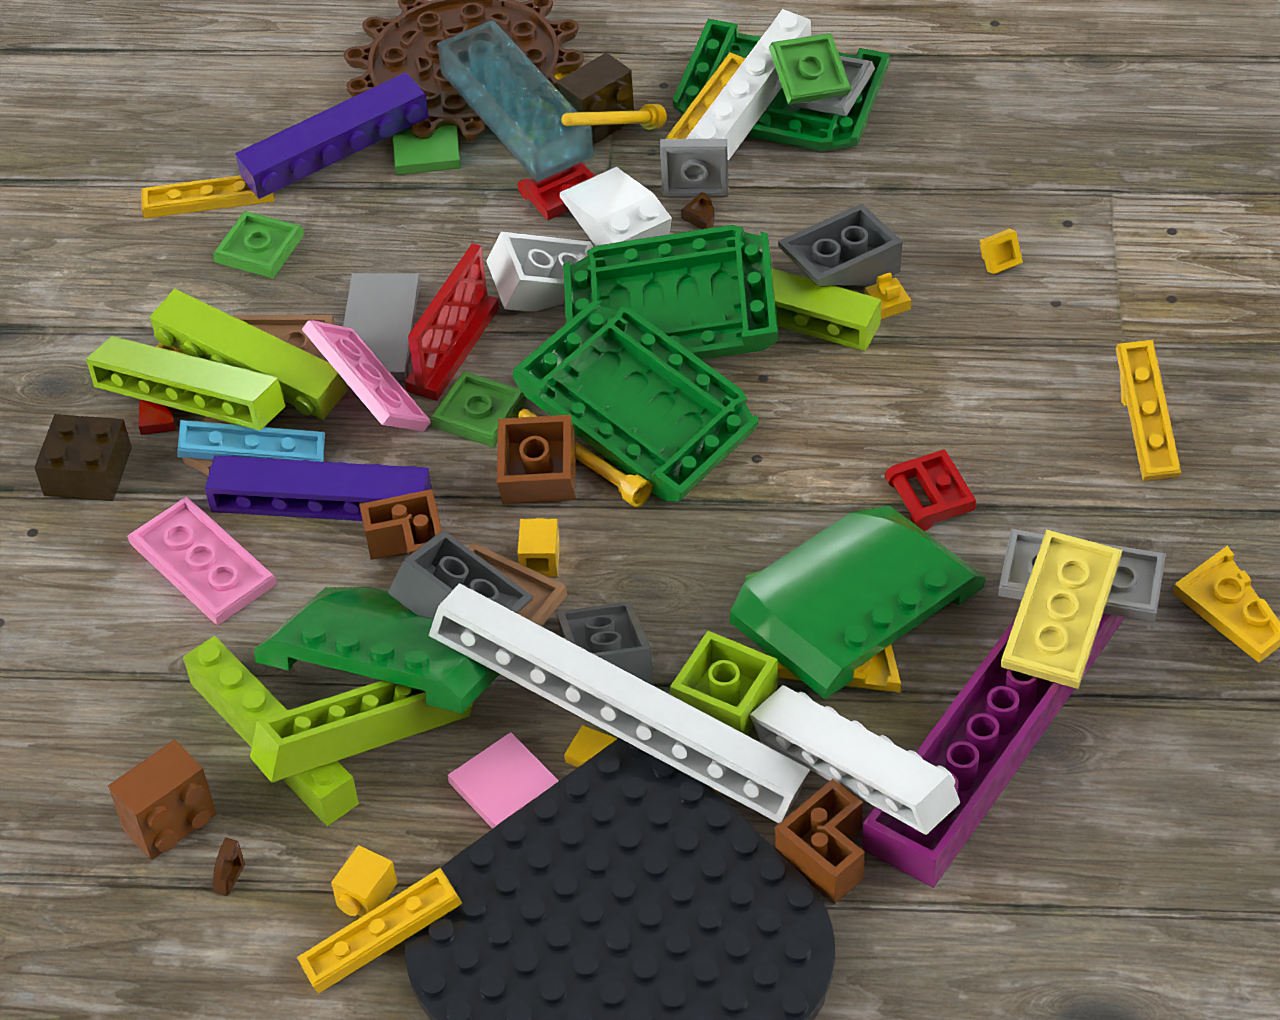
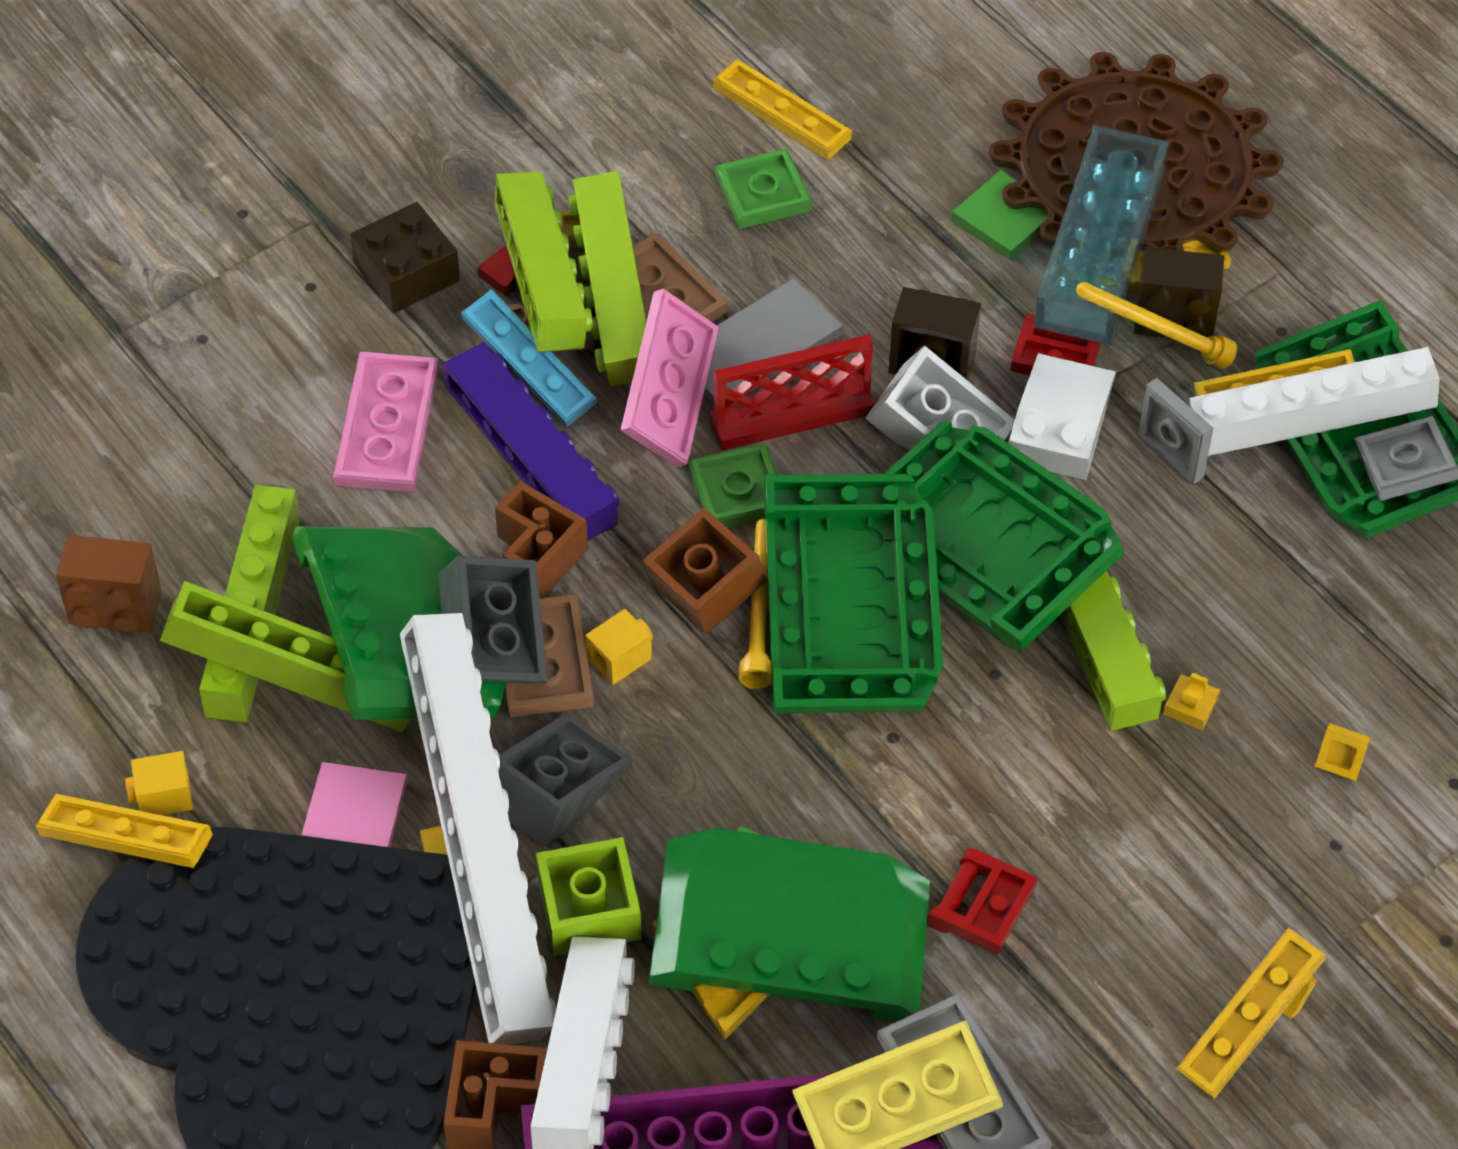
camera: 45 degrees right, 5 degrees up
reddish brown tile [213,837,245,896] -> none
dark purple brick [235,72,429,199] -> none
reddish brown tile [681,192,715,229] -> none
bright green tile [769,33,851,105] -> none
dark grey slope [778,204,903,286] -> none
none -> dark brown brick [888,287,981,381]

